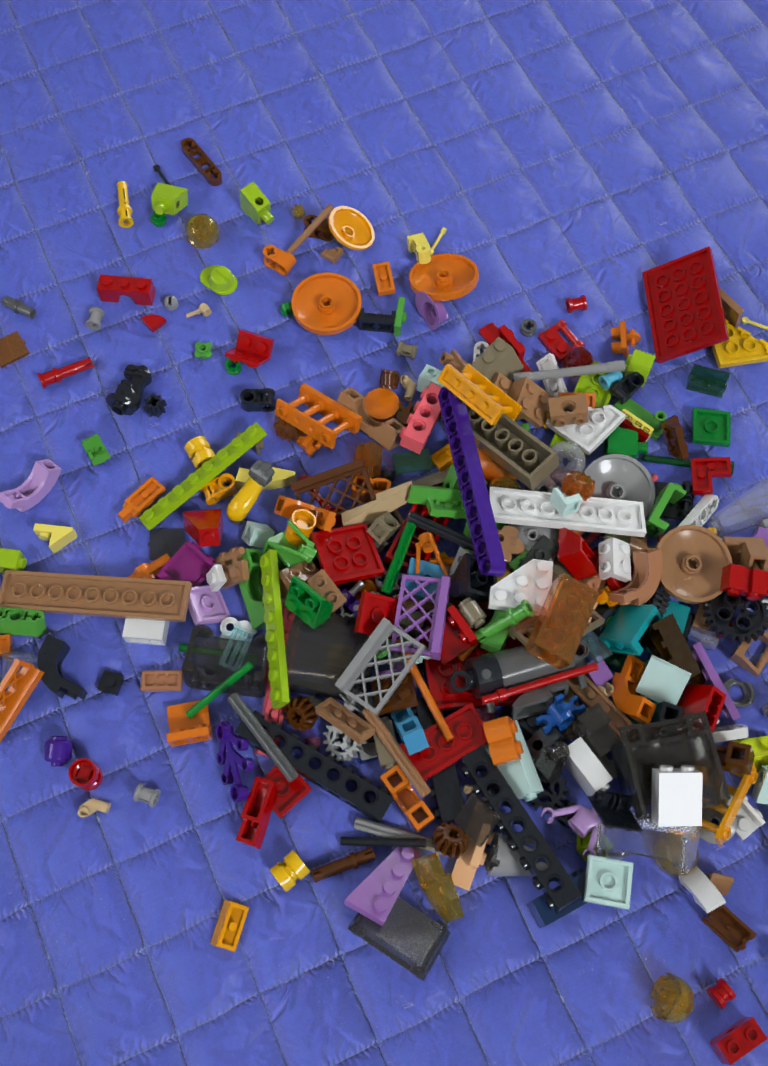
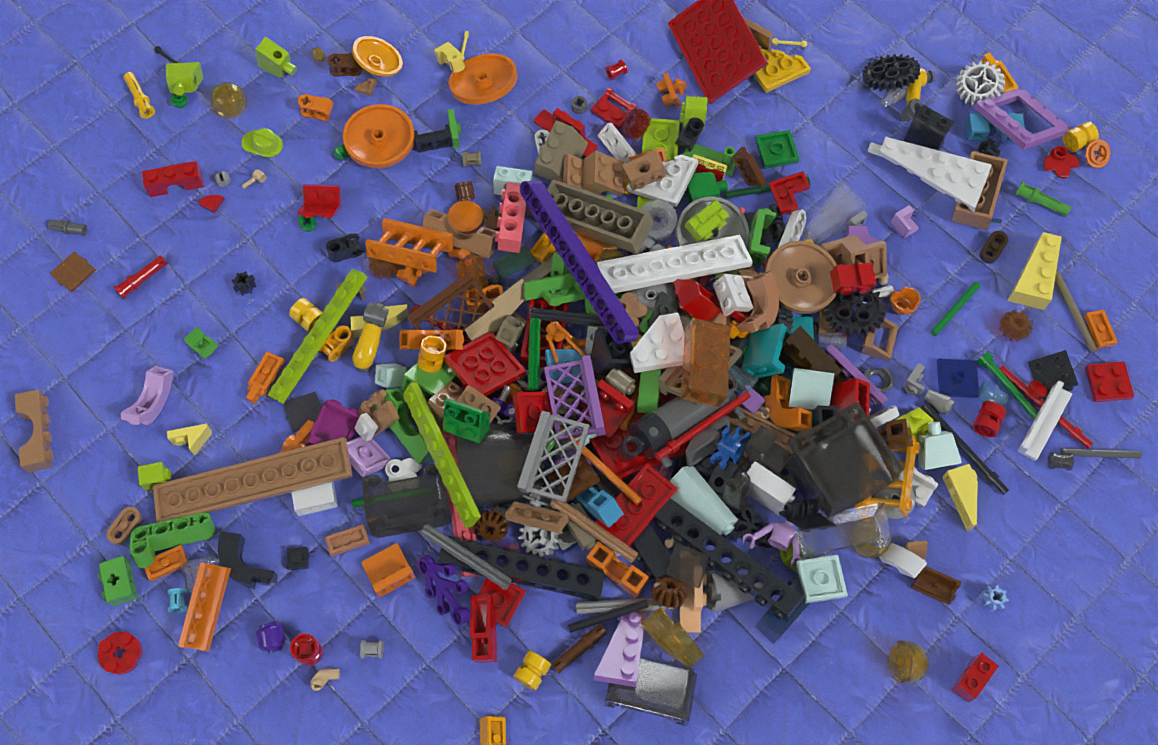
camera: 20 degrees left, 0 degrees up
light grey bush [85,307,105,331] -> none
black animal [106,364,152,416] -> none
reddish brown beam [181,138,223,186] -> none
red slope [183,509,224,547] -> none
green bar [185,661,254,719] -> none
bright green plate [194,342,213,359] -> none
clear light blue tile [218,627,254,671] -> none
bright green plant [267,520,317,563] -> none
medium nougat bar [285,204,334,254] -> none
orange plate [372,262,395,296] -> none
tan arm [399,375,416,401] -> none
medium lavender piece [415,291,449,330] -> none
light orange fence [437,364,523,425] -> none
medium nougat hips [439,349,469,373] -> none
bright green pin [474,599,534,643] -> none
orange brick [483,716,523,766] -> none
light grey piece [513,360,625,381] -> none
light aqua panel [550,487,583,517] -> none
clear orange gear [561,471,595,501] -> none
medium azure bush [598,372,623,391] -> none
white brick [651,765,702,826] -> none
hinge [686,364,730,398] -> none
red wheel [706,978,736,1009] -> none
none -> orange arm [449,249,476,265]
none -> lime brick [684,200,729,242]

